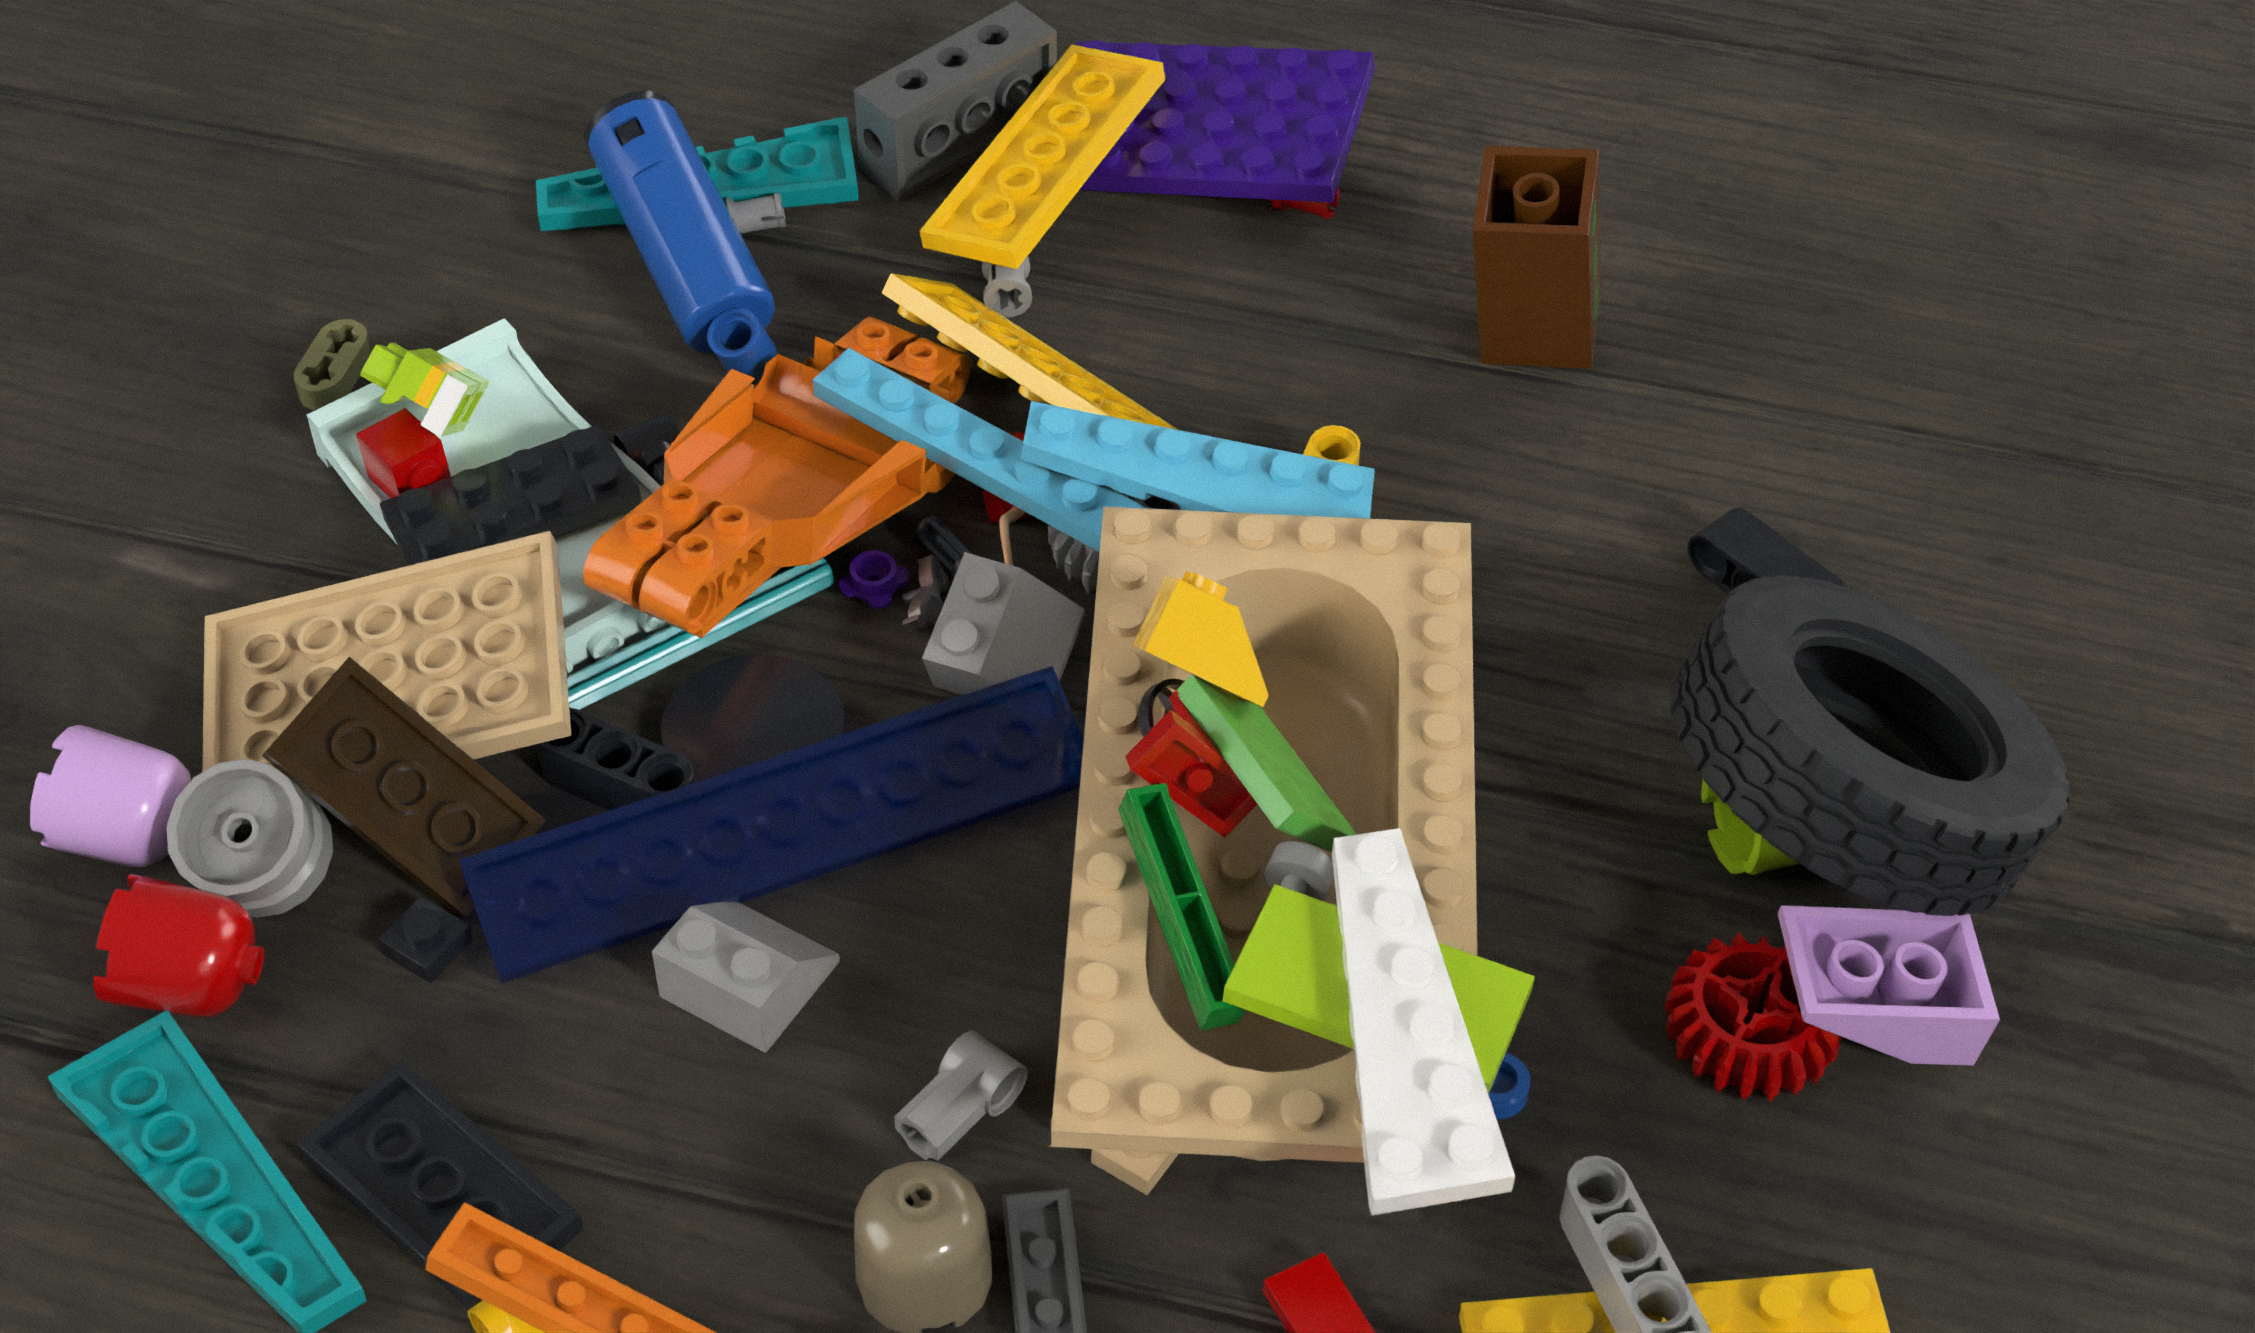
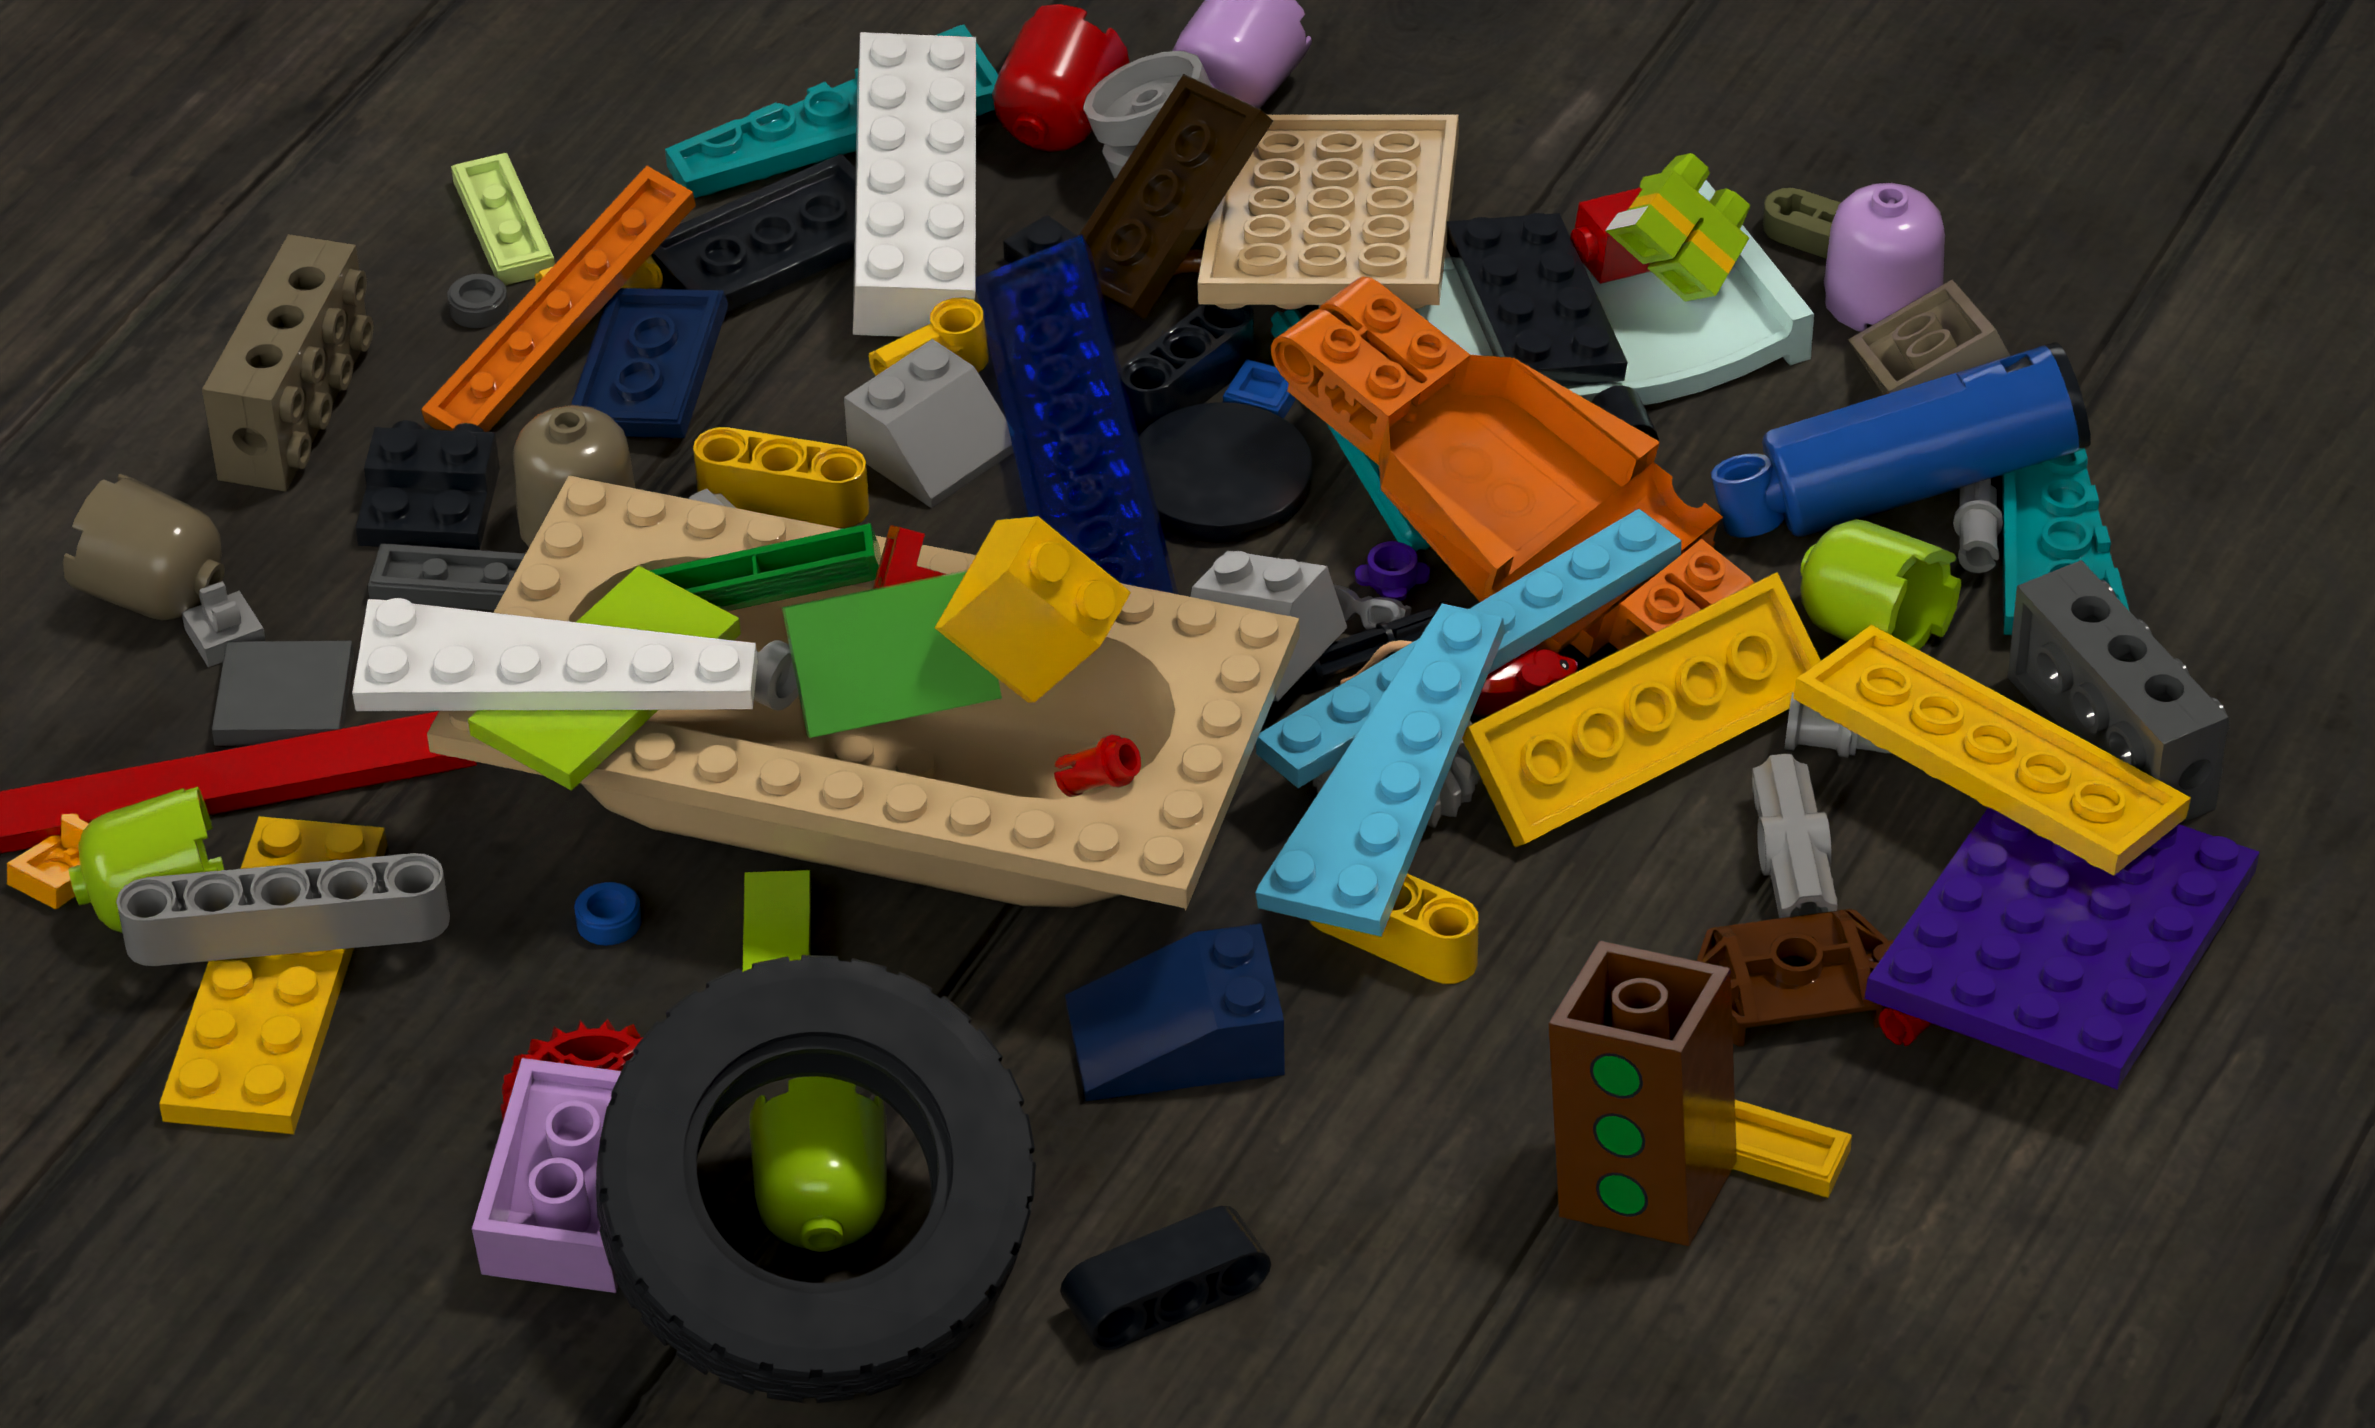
camera: 105 degrees right, 5 degrees down
none -> dark blue tile [571,288,728,438]
none -> yellow beam [693,427,869,528]
none -> lime tile [743,870,811,972]
none -> white brick [853,32,976,337]
none -> yellow piece [869,297,989,376]
none -> red pin [1054,734,1141,797]
none -> dark blue slope [1065,923,1285,1101]
none -> blue tile [1223,359,1296,419]
none -> reddish brown plate [1696,909,1894,1047]
none -> yellow tile [1733,1100,1852,1198]
none -> light grey piece [1752,754,1838,918]
none -> lime cylinder [1800,519,1961,650]
none -> lavender cylinder [1824,183,1945,332]
none -> dark tan slope [1848,279,2010,395]

